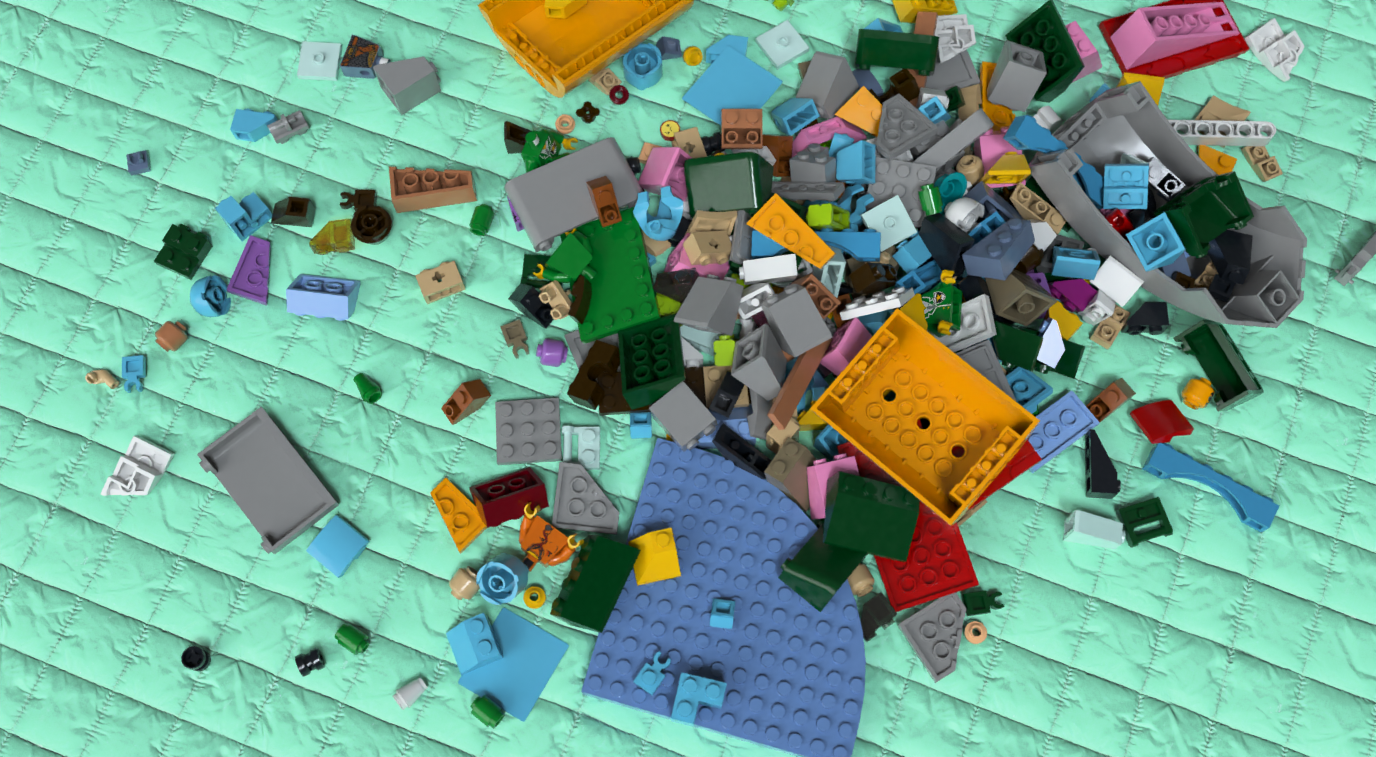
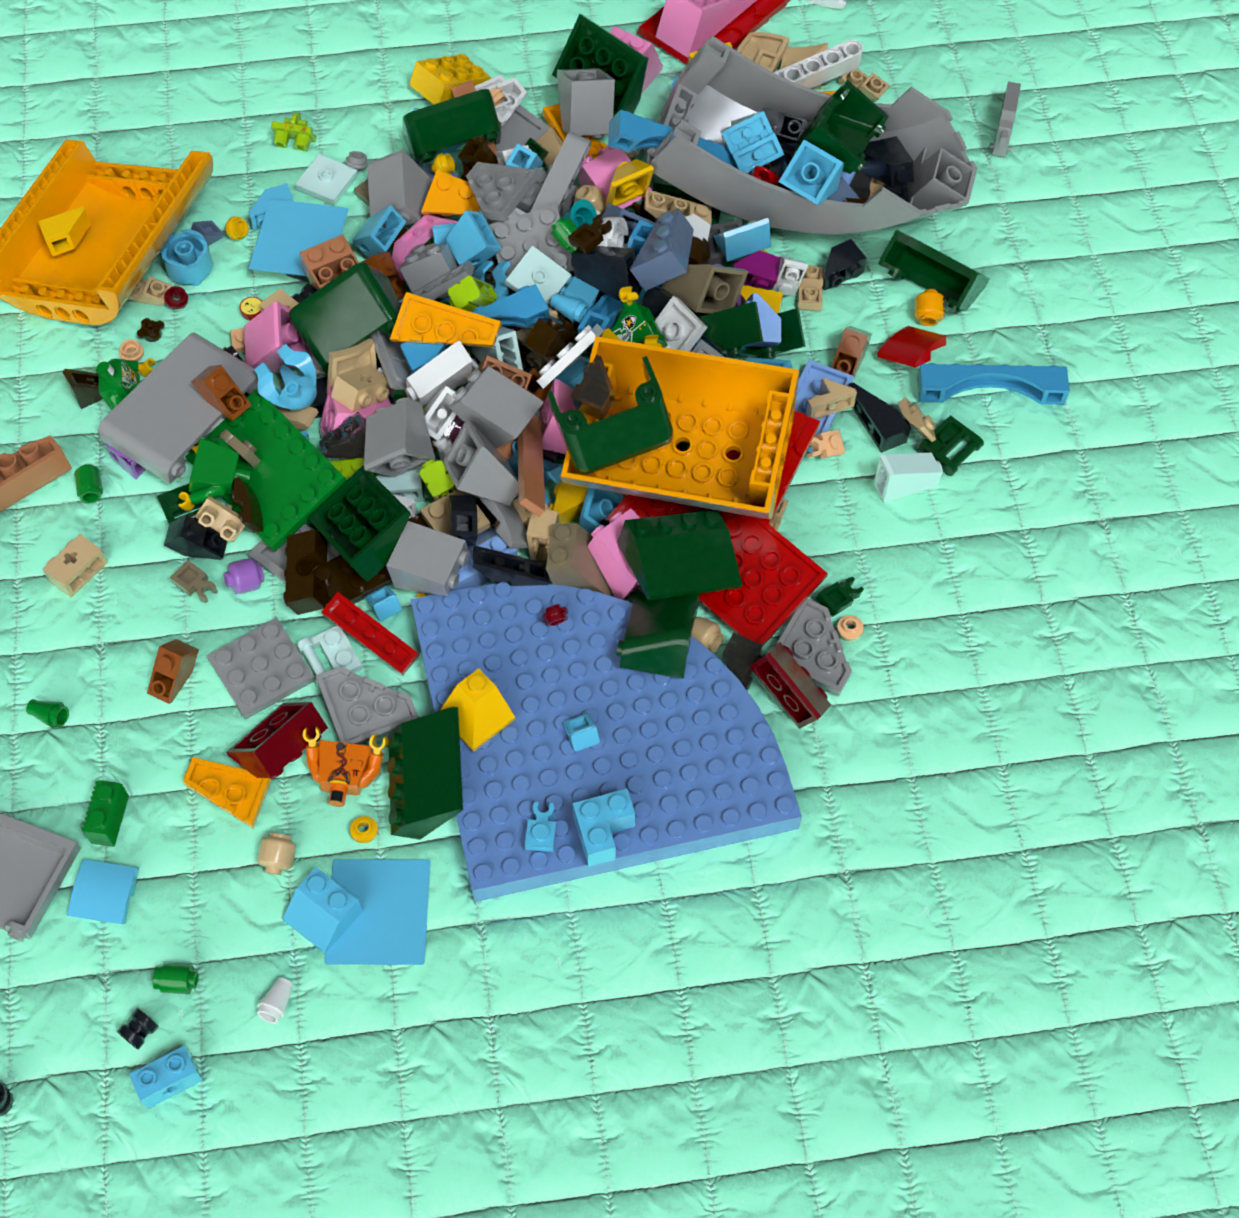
camera: 30 degrees left, 10 degrees down
green brick [470,695,505,729] -> none
medium azure brick [476,553,529,605] -> none
white slope [1089,255,1144,307] -> none
none -> green brick [81,780,129,847]
none -> medium azure brick [129,1045,203,1109]
none -> dark tan plate [219,429,261,468]
none -> red plate [321,592,420,675]
none -> light grey plate [345,151,368,171]
none -> yellow plate [431,153,455,175]
none -> light nougat plate [490,87,506,106]
none -> dark red plate [542,604,568,626]
none -> dark green windscreen [547,356,674,474]
none -> medium azure cone [550,293,588,323]
none -> dark brown plate [568,214,612,255]
none -> clear smoke slope [571,355,615,420]
none -> tan plate [737,32,789,72]
none -> dark red slope [749,642,831,729]
none -> tan slope [805,378,857,419]
none -> light nougat plate [807,429,846,459]
none -> tan slope [898,397,936,442]

